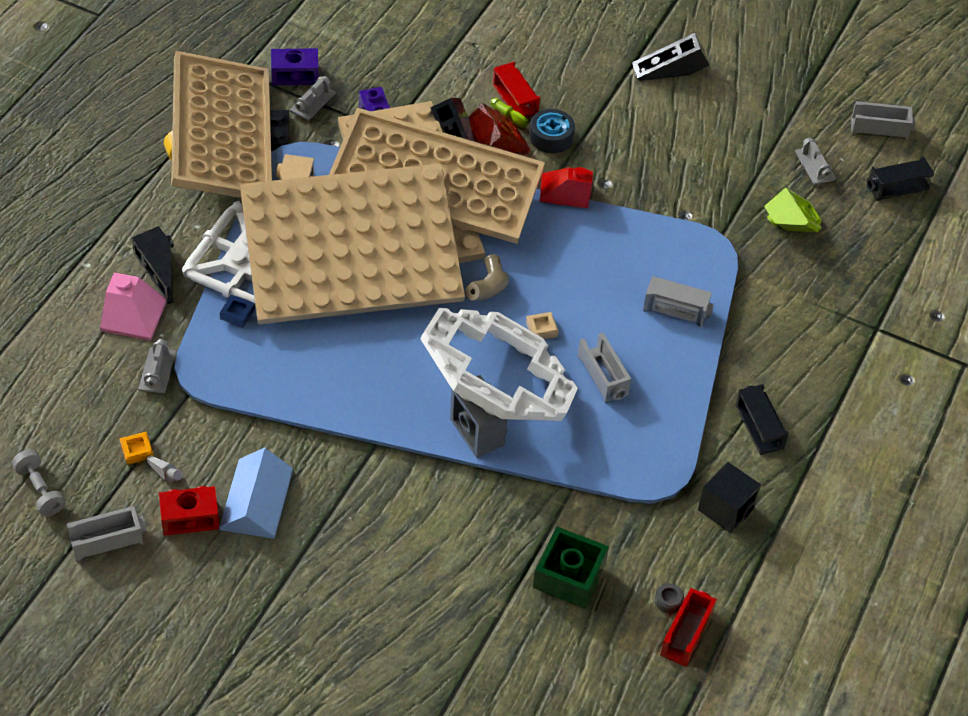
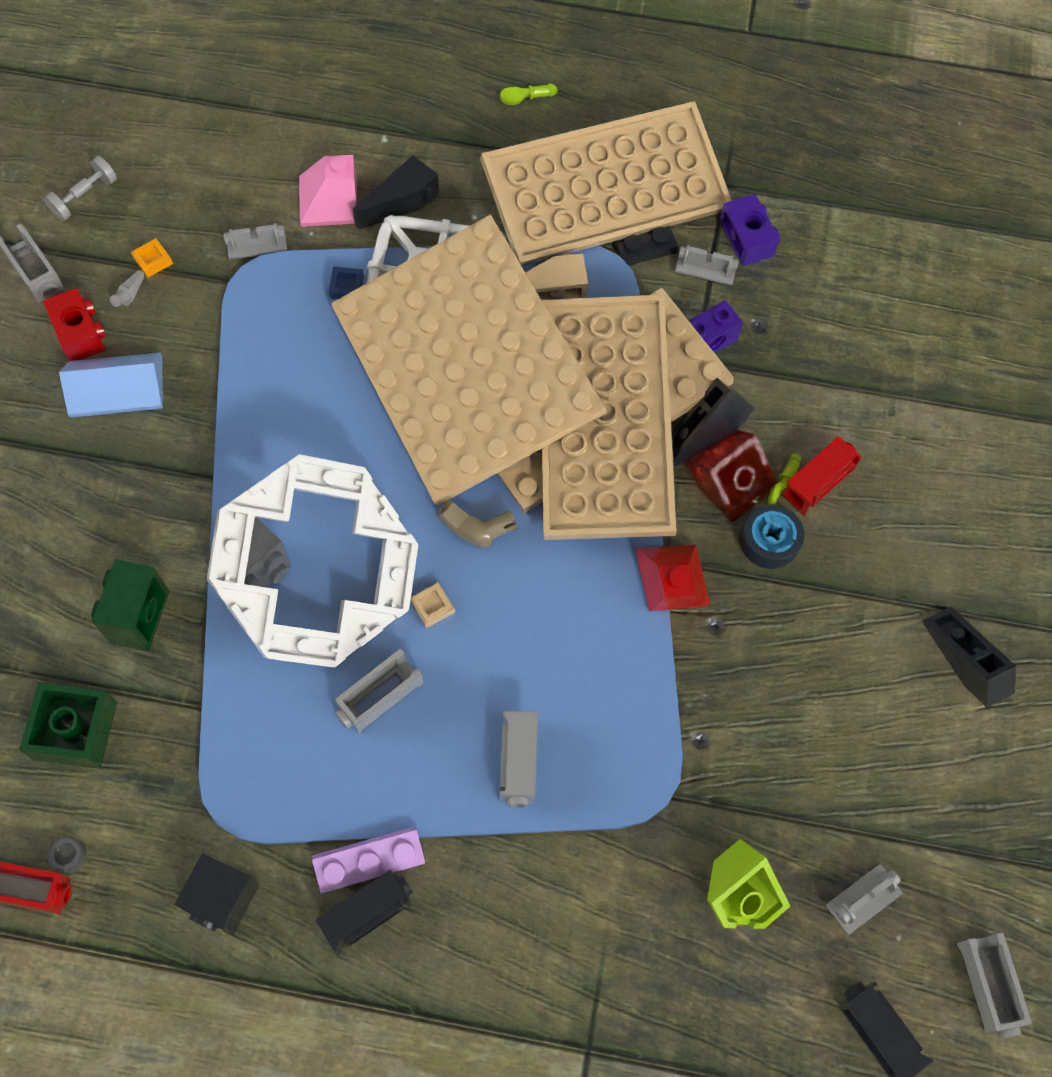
camera: 75 degrees right, 15 degrees up
none -> dark green brick [91,559,170,652]
none -> lavender plate [312,826,425,894]
none -> lime piece [500,83,558,105]

